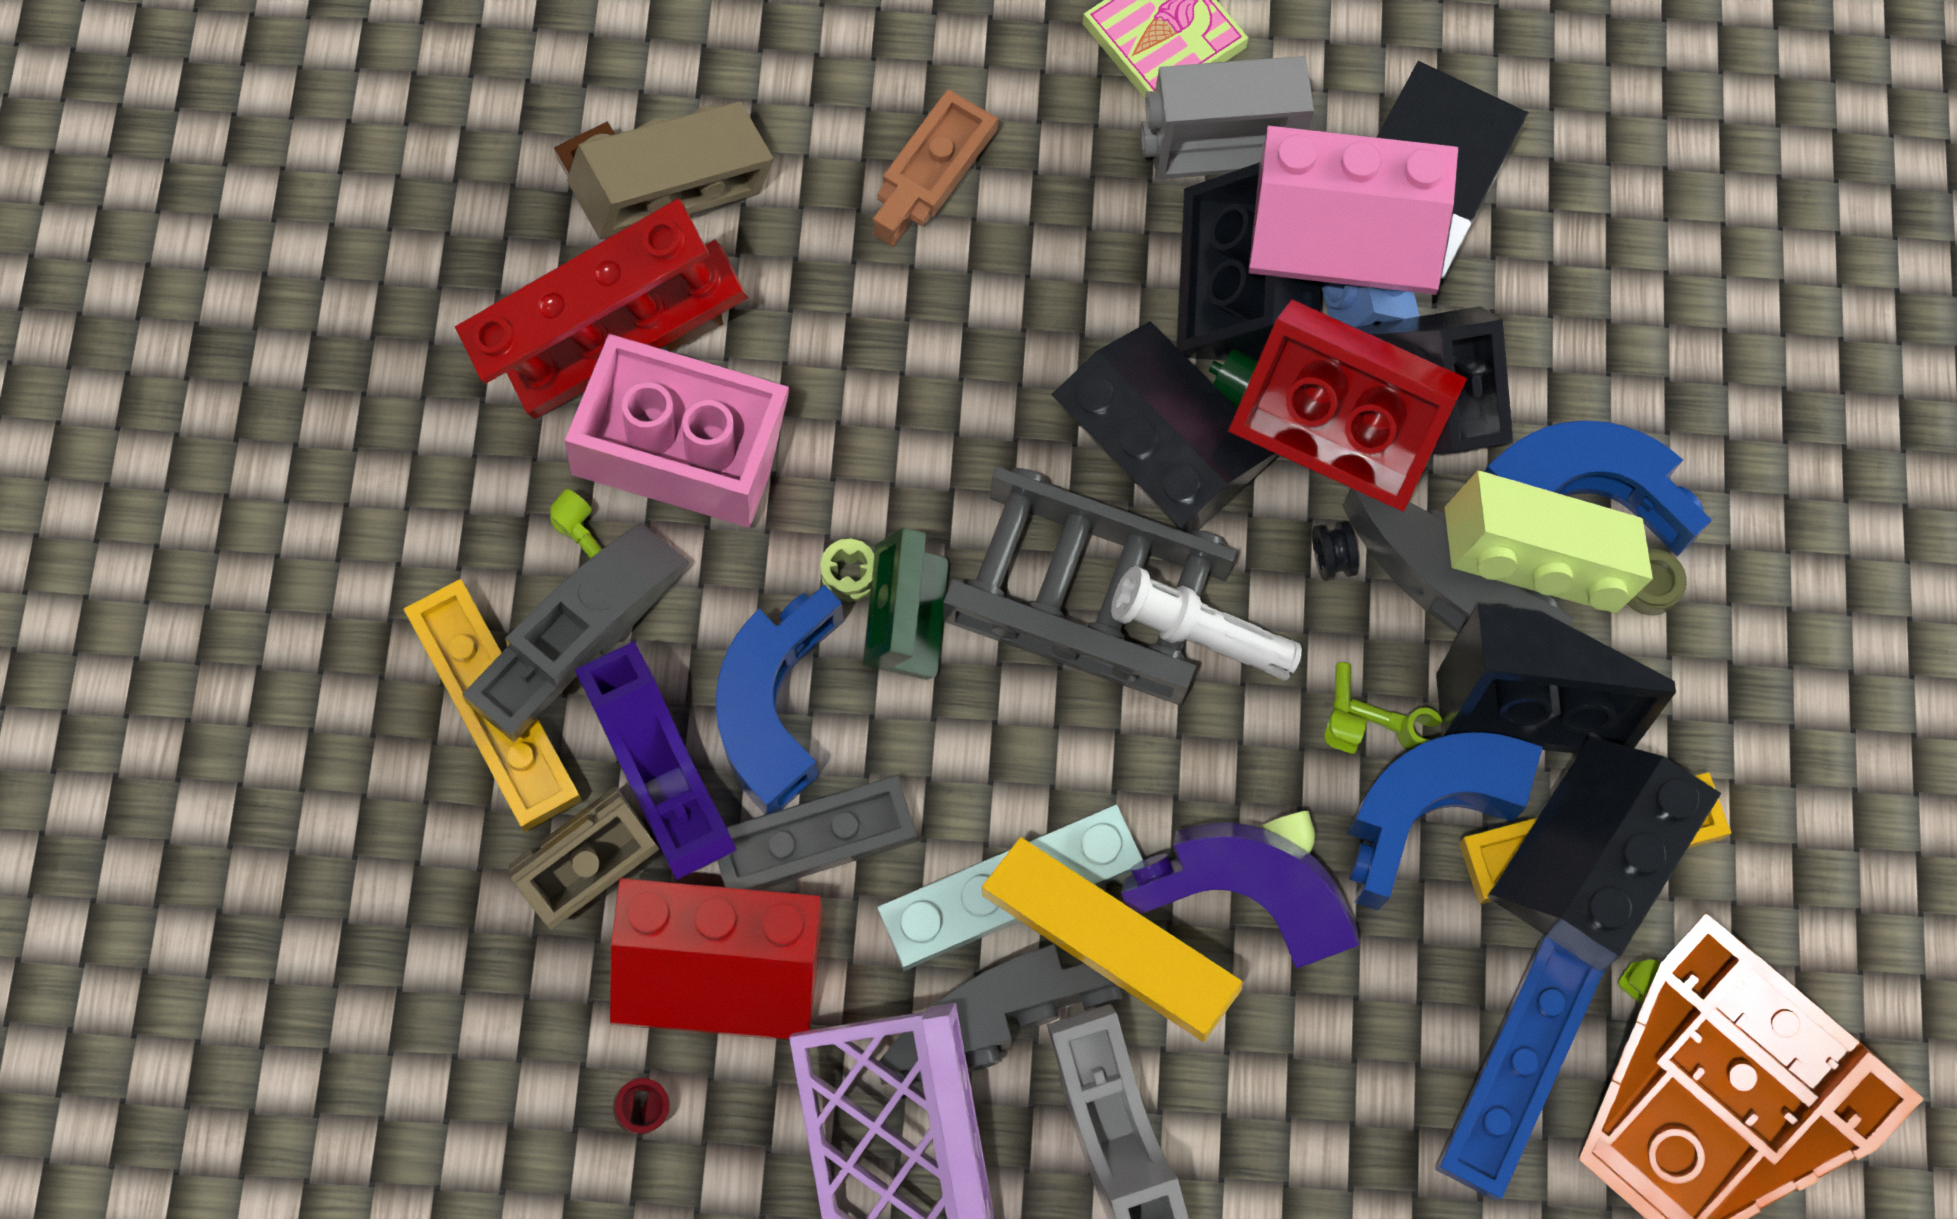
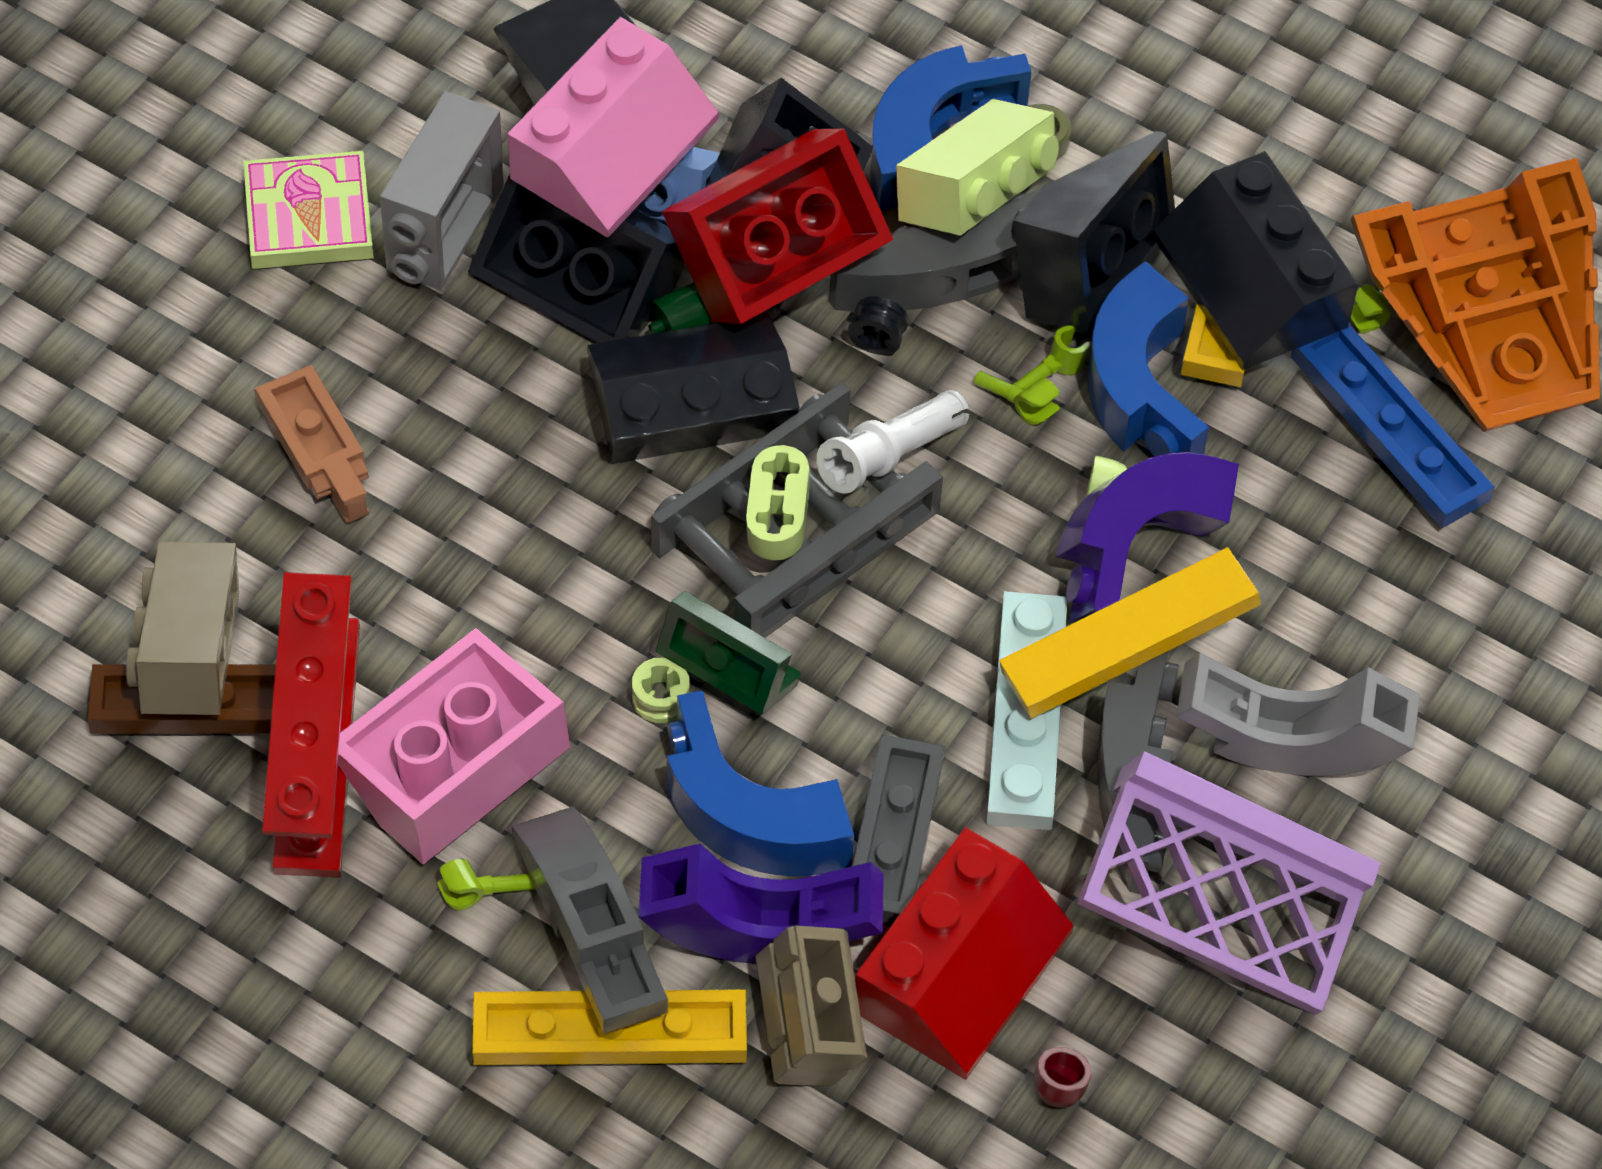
camera: 60 degrees left, 15 degrees down
none -> yellowish green beam [746,445,810,561]

